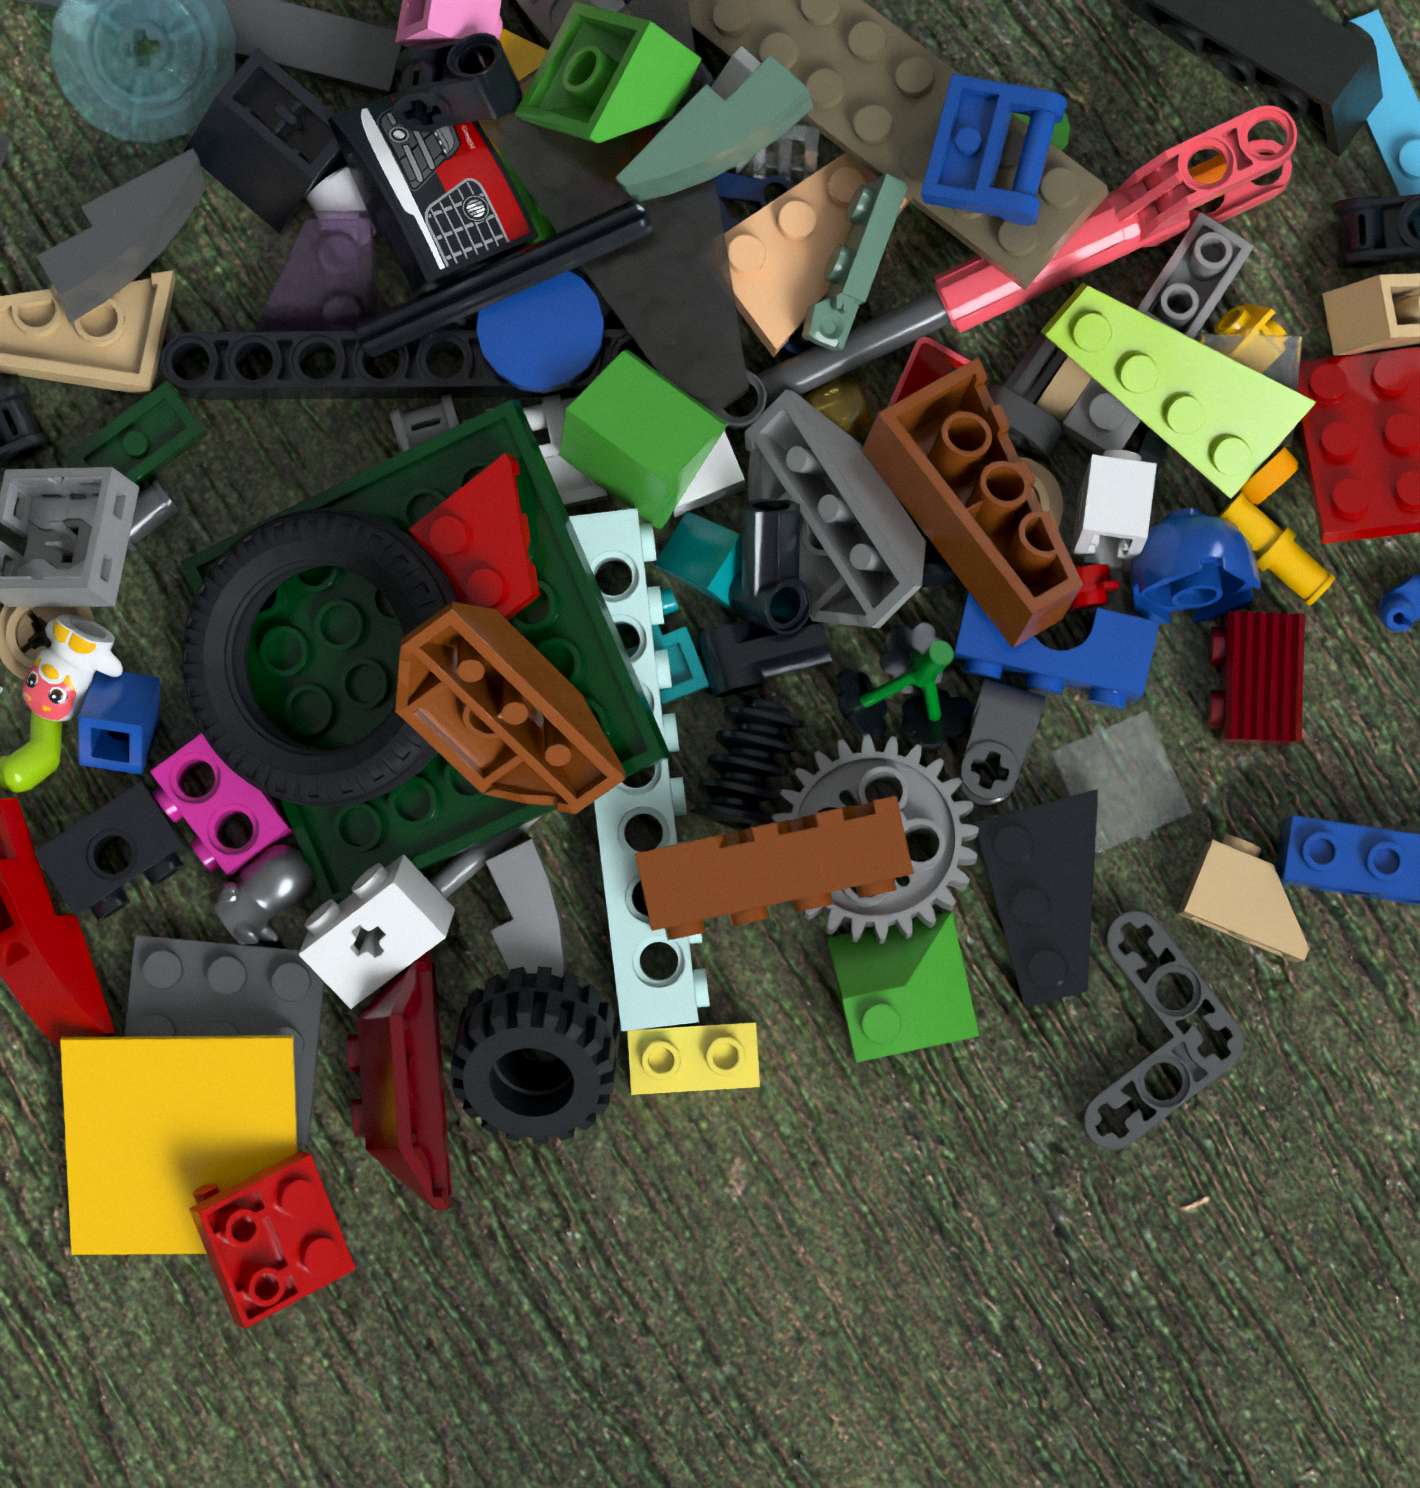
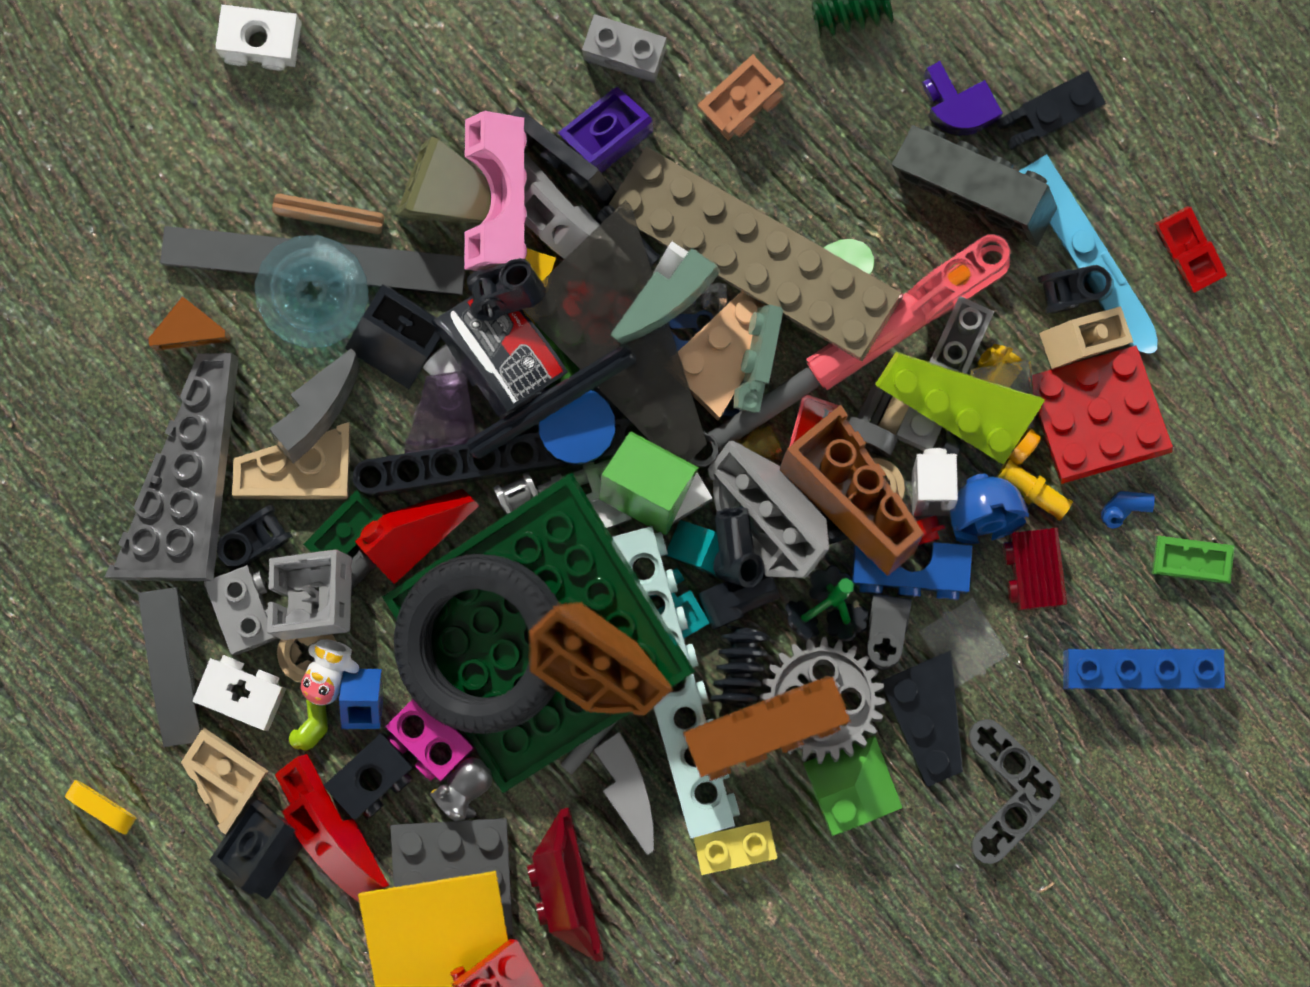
camera: 10 degrees left, 0 degrees up
white brick [298,854,455,1009] -> none
red wing [409,453,540,621] -> none
black tyre [450,966,620,1144] -> none
bright green slope [514,1,702,143] -> none
blue plate [921,74,1067,226] -> none
tan slope [1177,835,1309,963] -> none
none -> red slope [355,489,479,584]

